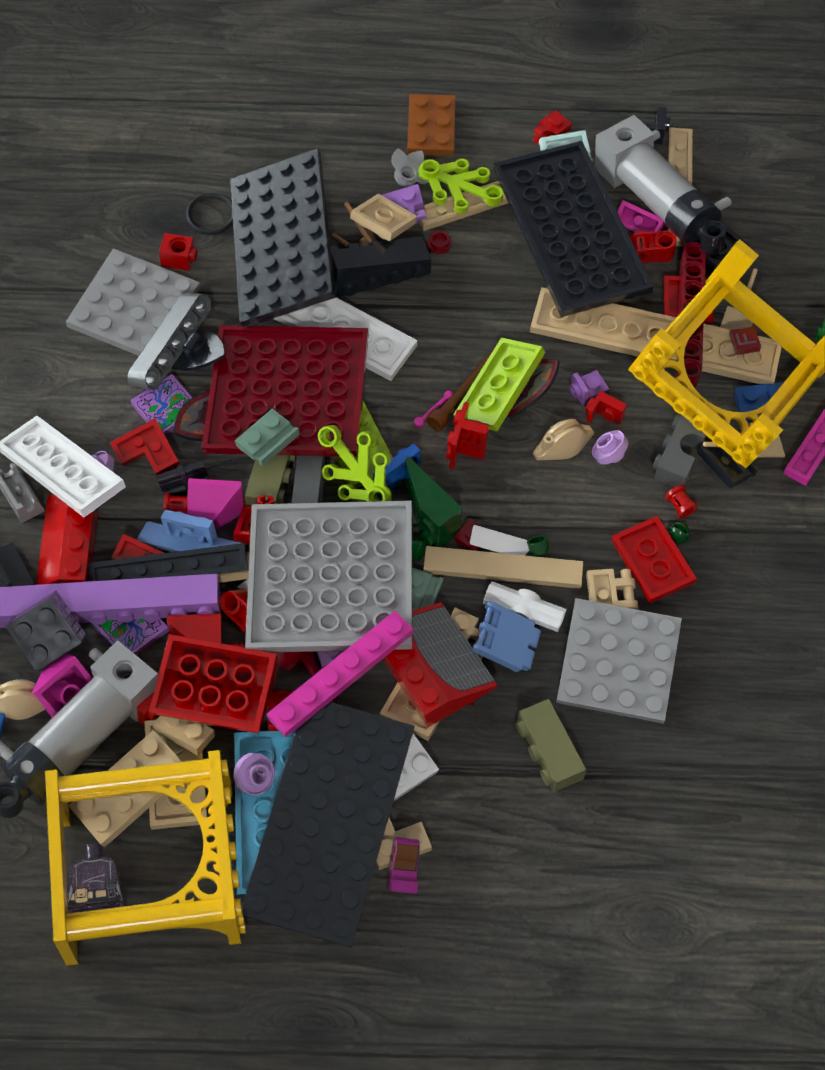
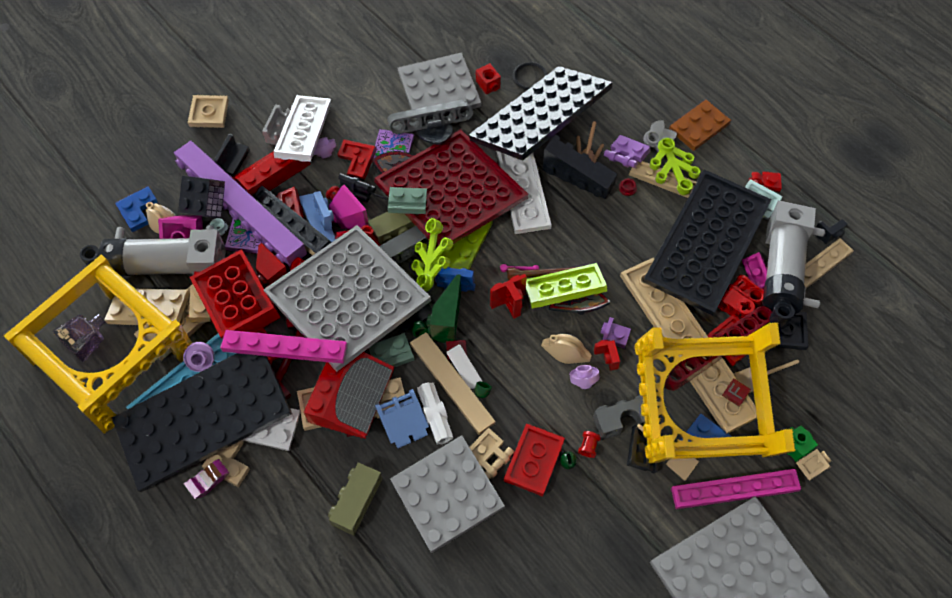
camera: 50 degrees right, 0 degrees up
tan plate [350,194,417,241] -> none
none -> light aqua plate [210,218,228,235]
none -> red piece [718,287,755,319]

